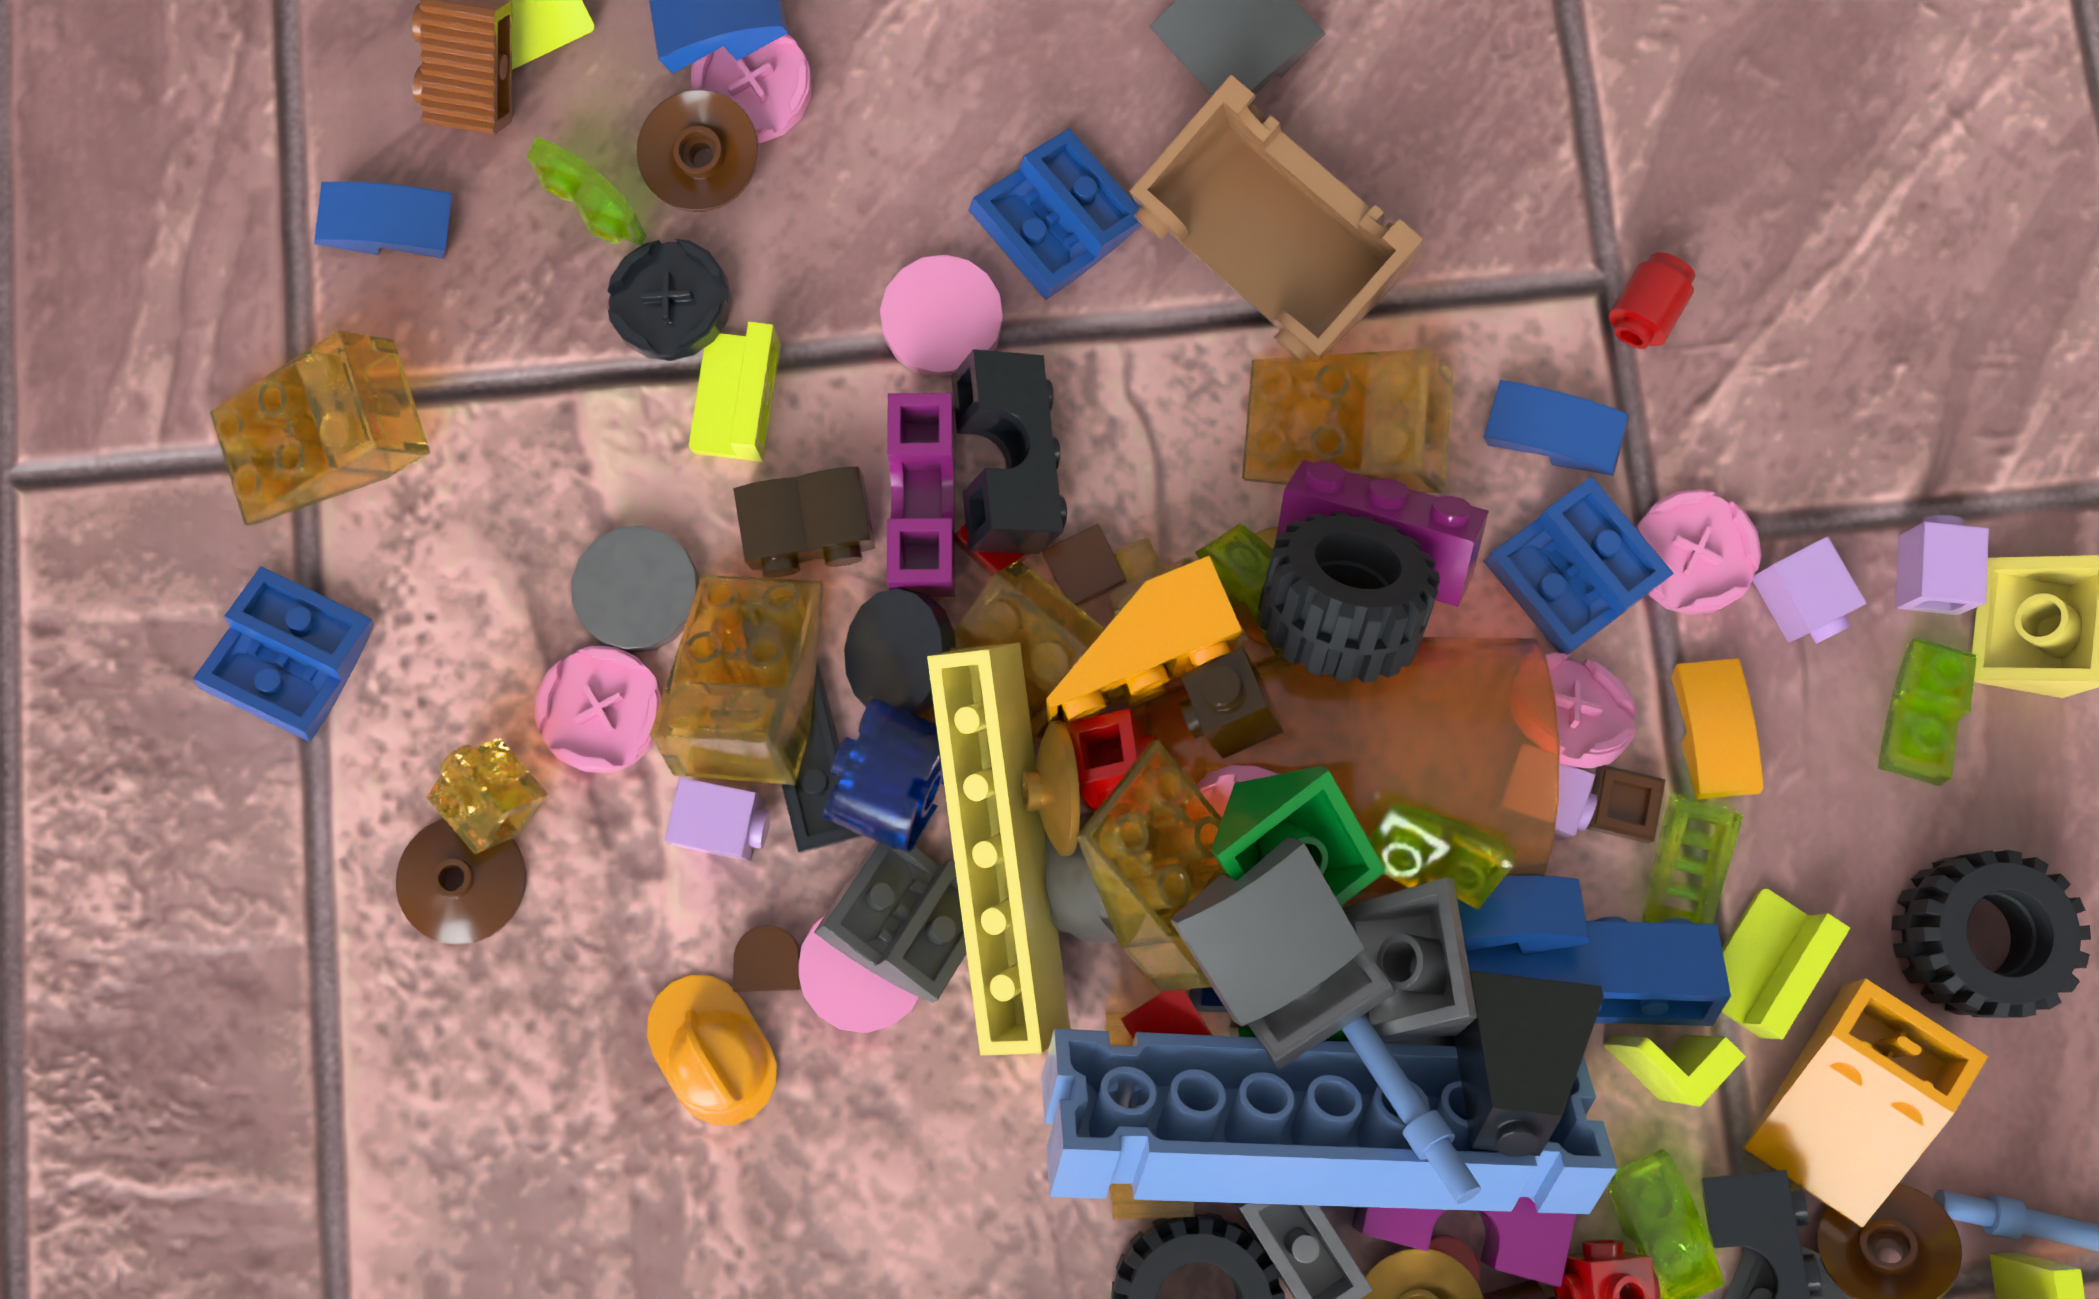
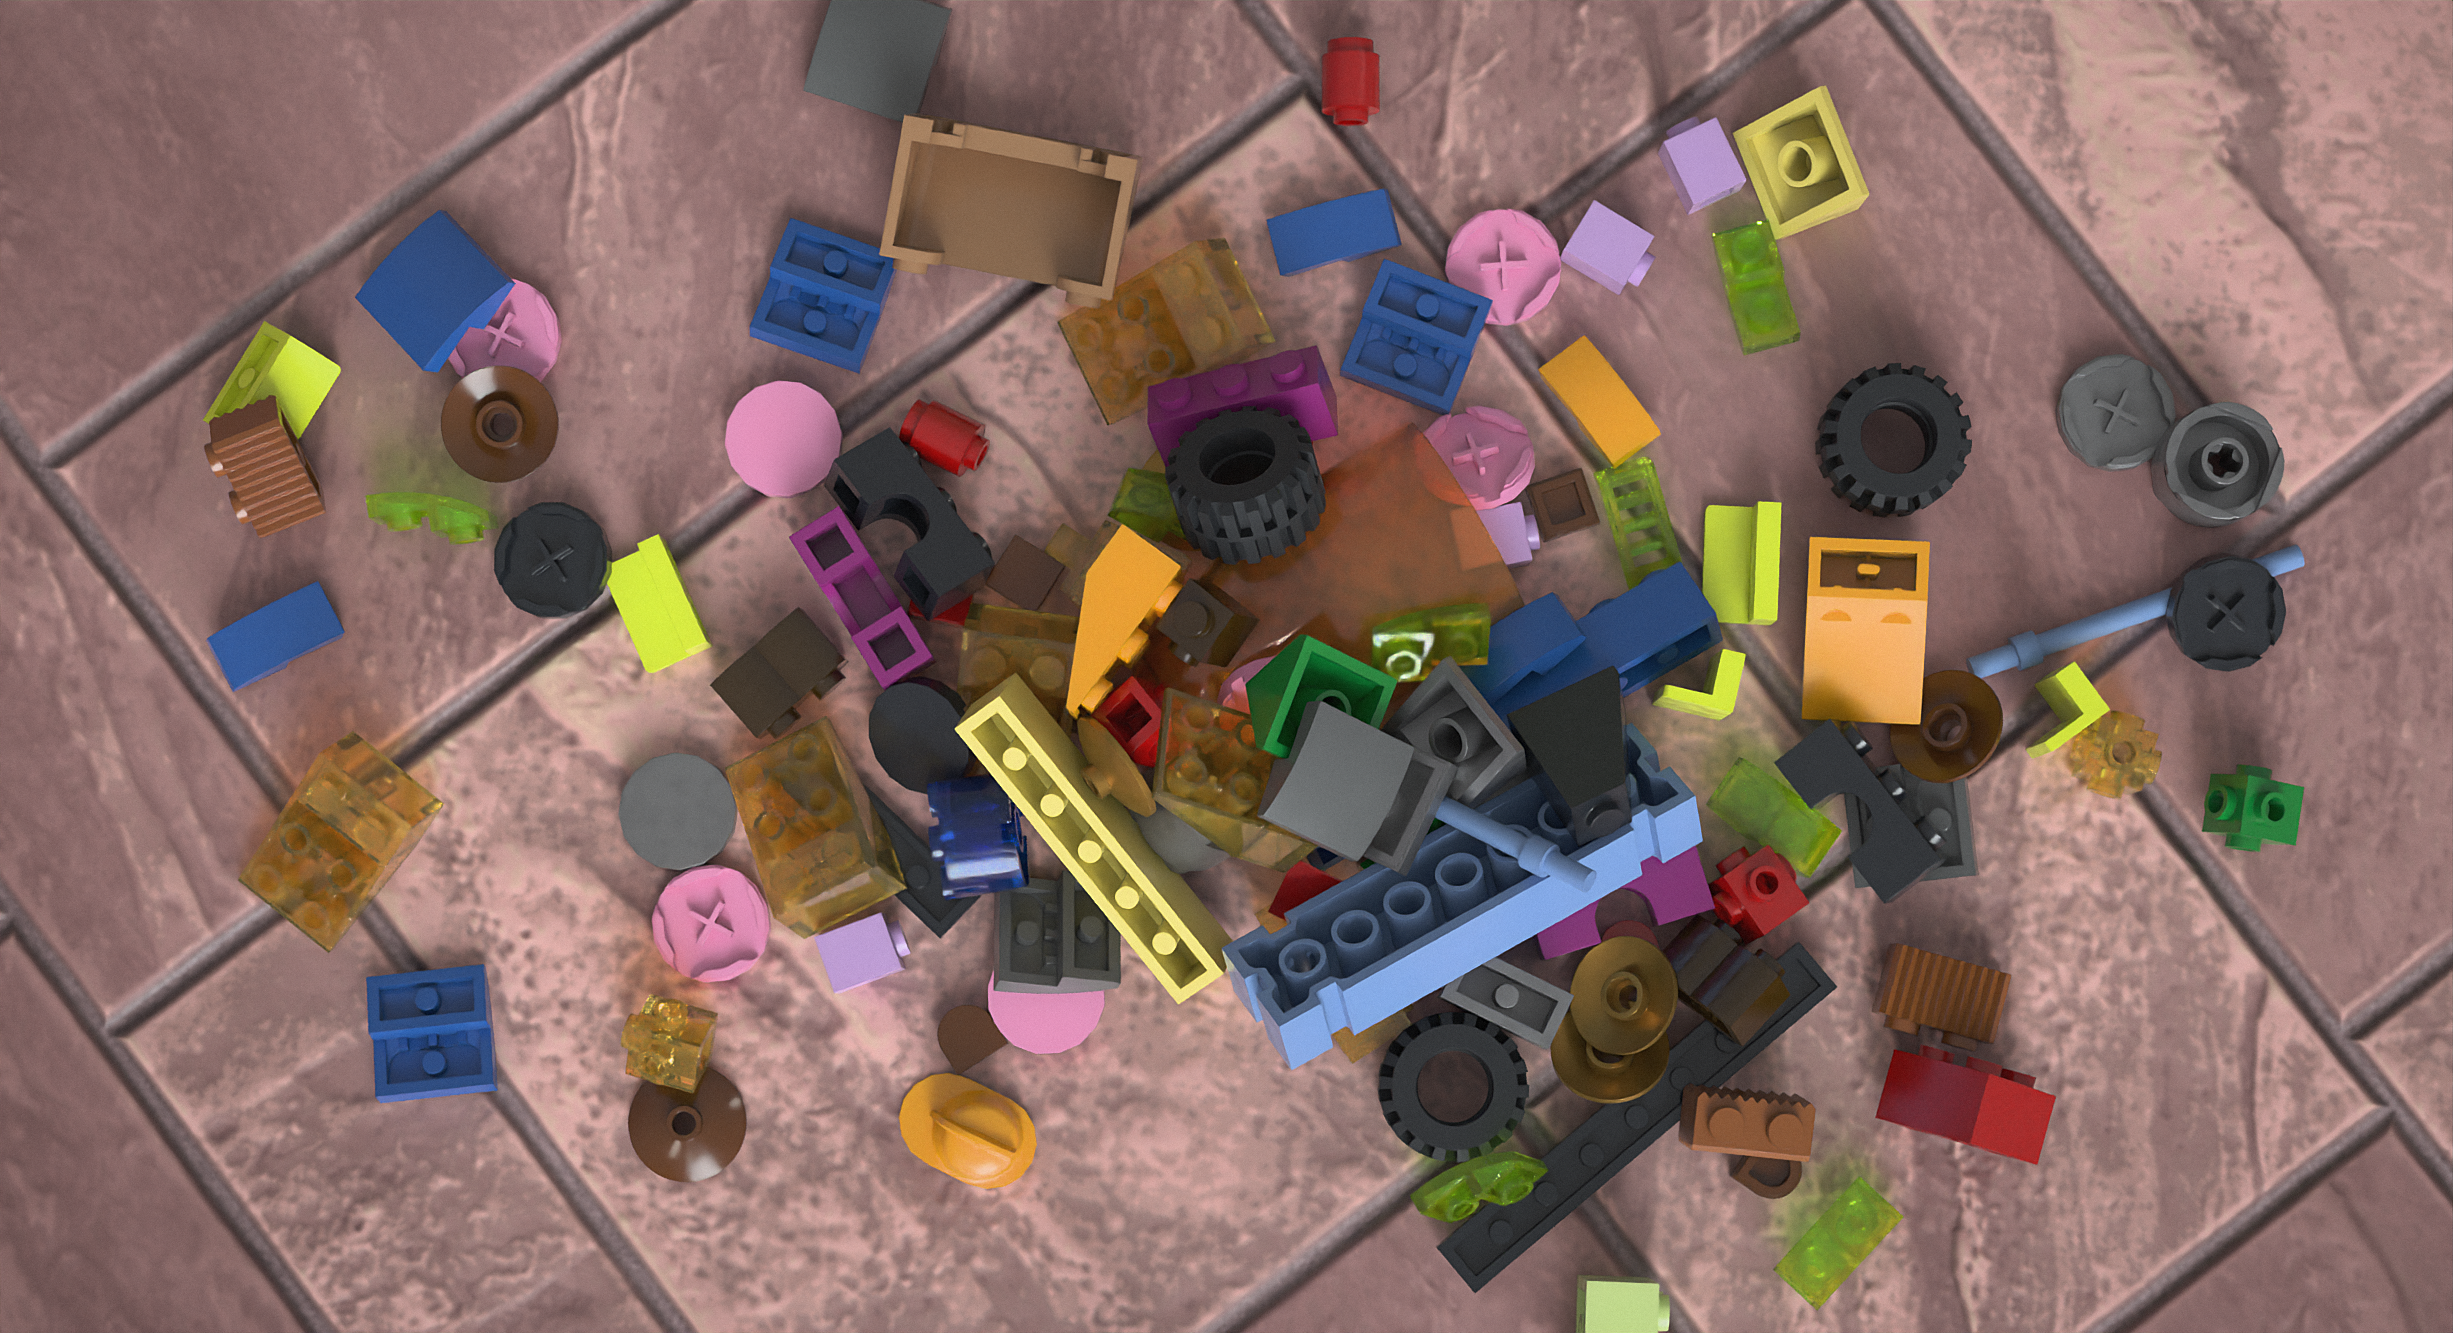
camera: 30 degrees left, 5 degrees up
none -> red brick [899,399,990,477]

